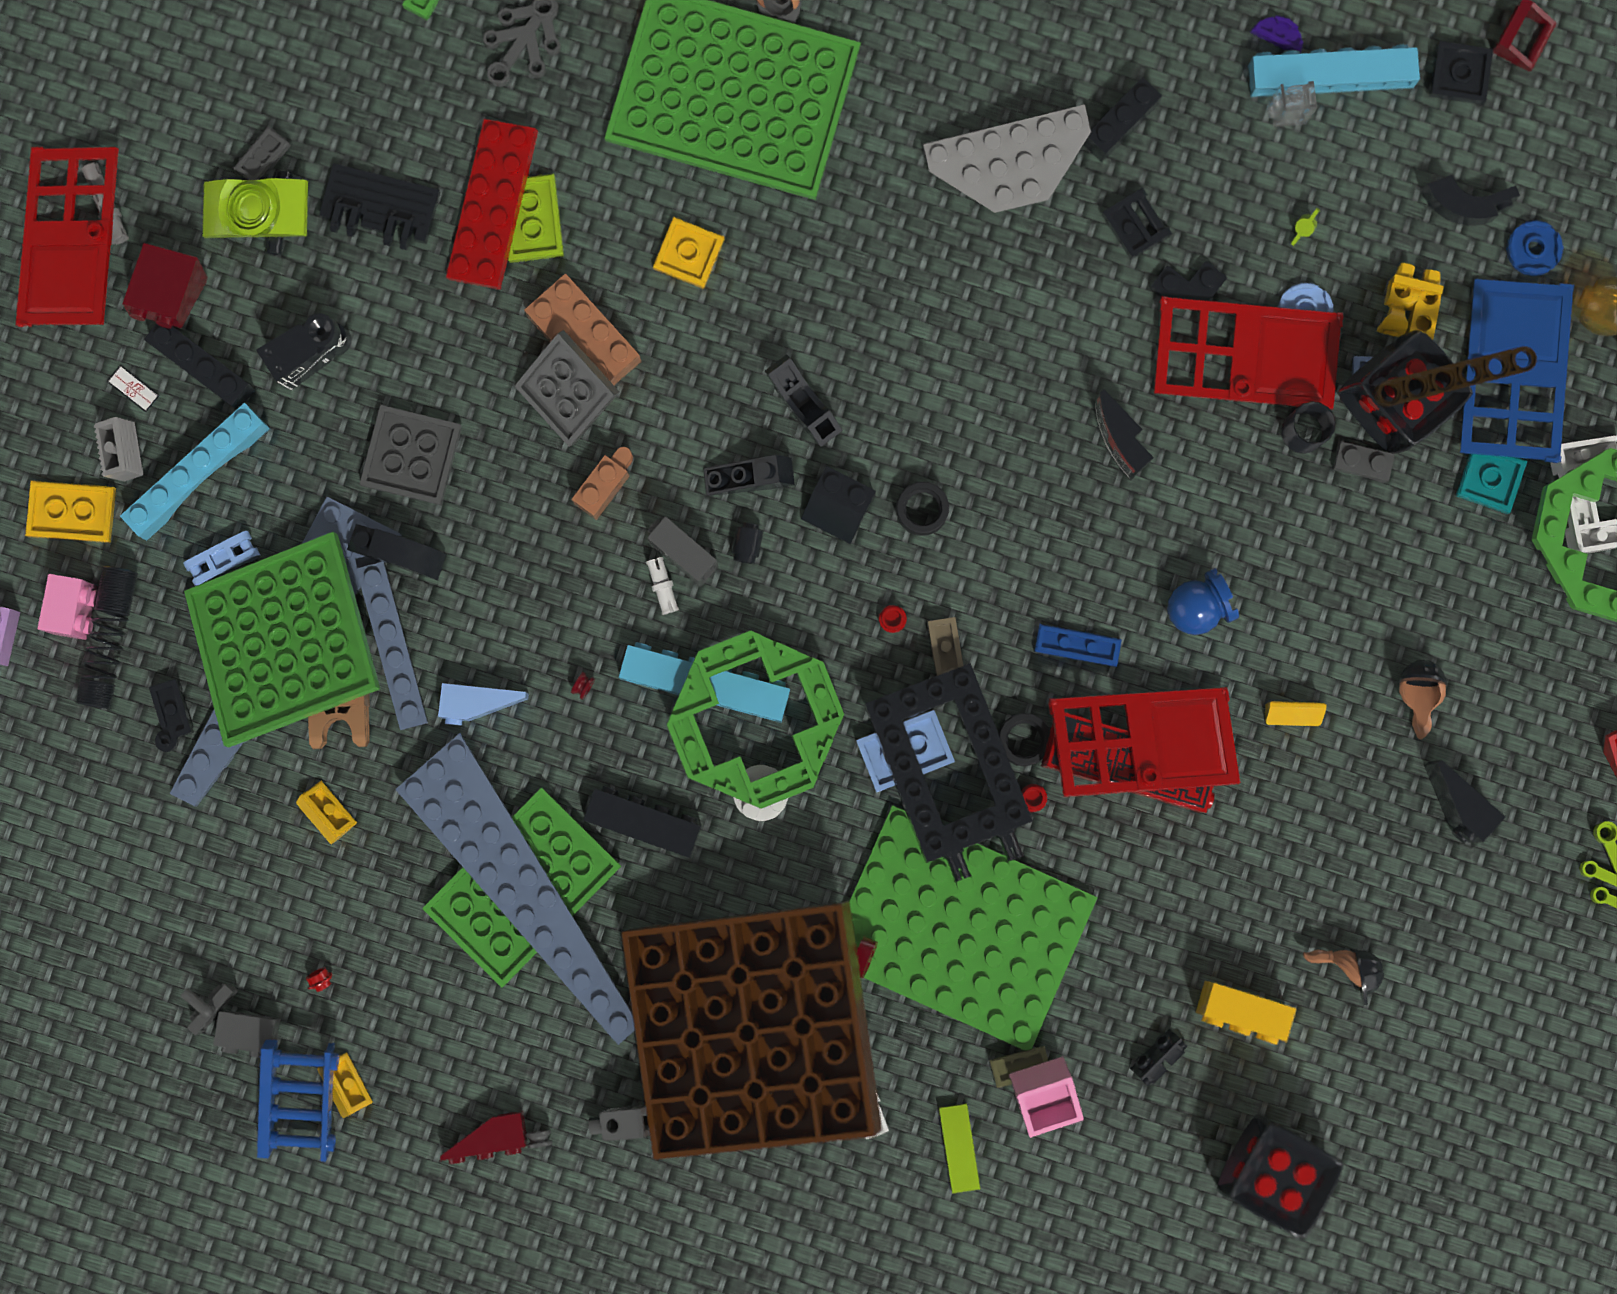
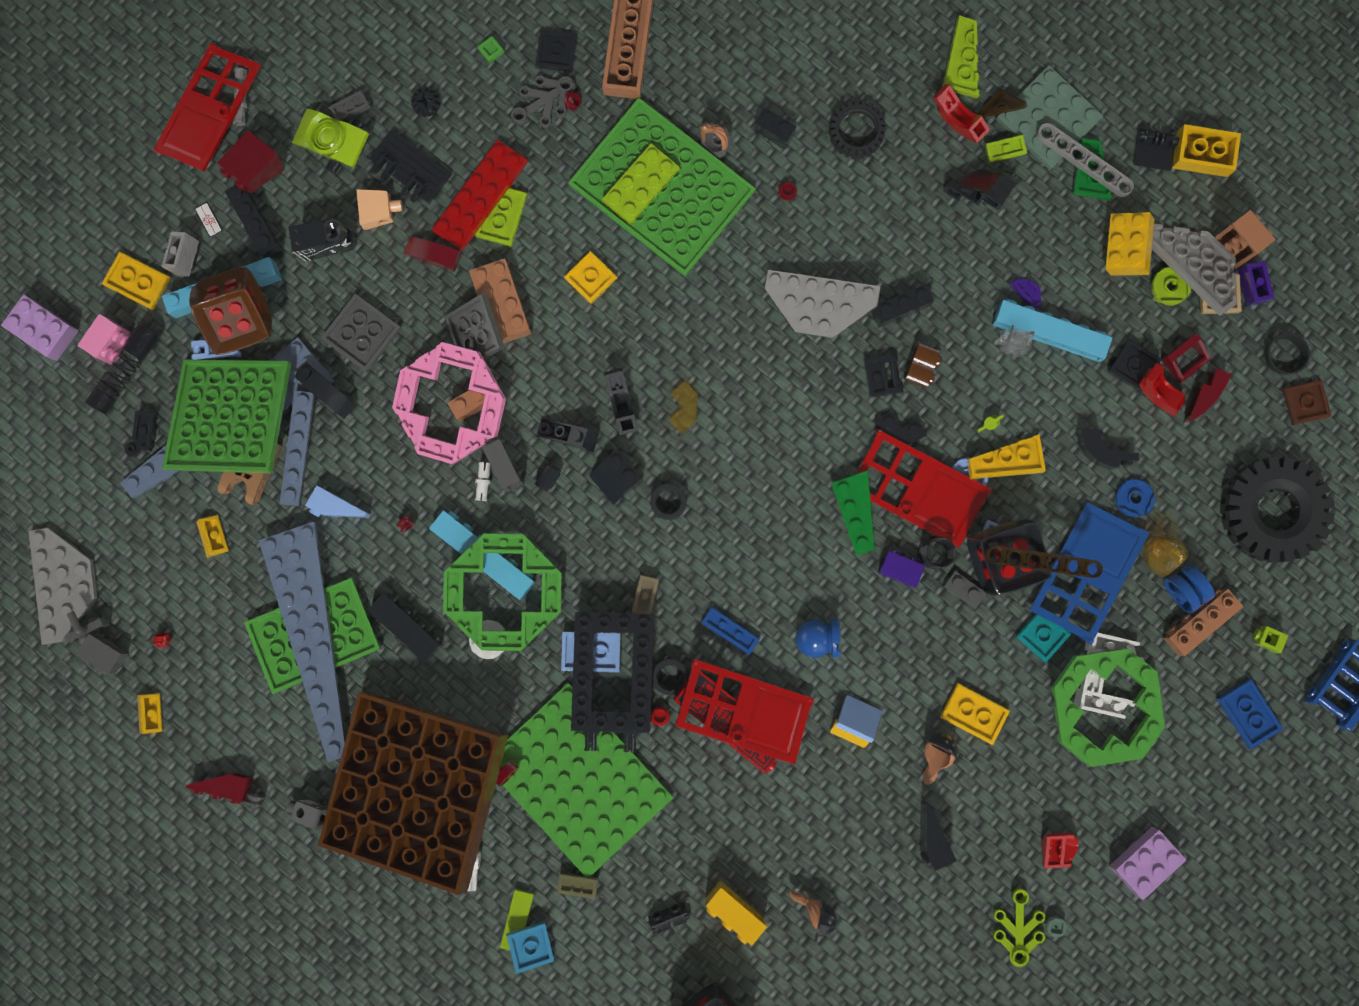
camera: 30 degrees right, 0 degrees up
blue fence [257,1039,339,1162] -> none
red plate [879,605,907,633] -> none
bright pink piece [1009,1057,1084,1137] -> none
black slope [1094,389,1154,481] -> none
yellow hips [1377,263,1444,340] -> none
none -> light grey plate [29,528,98,645]
none -> reddish brown piece [189,267,272,355]
none -> light nougat torso [357,189,403,230]
none -> bright pink plate [392,342,506,464]
none -> dark red slope [403,236,462,272]
none -> black gear [411,87,441,117]
none -> dark azure plate [506,921,554,974]
none -> dark red plate [564,91,581,111]
none -> lime plate [602,144,680,225]
none -> clear yellow tile [669,381,698,435]
none -> dark red plate [778,182,797,201]
none -> green wing [831,471,875,556]
none -> light blue tile [836,695,882,743]
none -> dark purple brick [878,550,925,588]
none -> reddish brown brick [904,343,942,388]
none -> yellow tile [940,683,1010,745]
none -> yellow wing [967,434,1046,479]
none -> red arch [1140,363,1185,417]
none -> dark red slope [1184,368,1232,423]

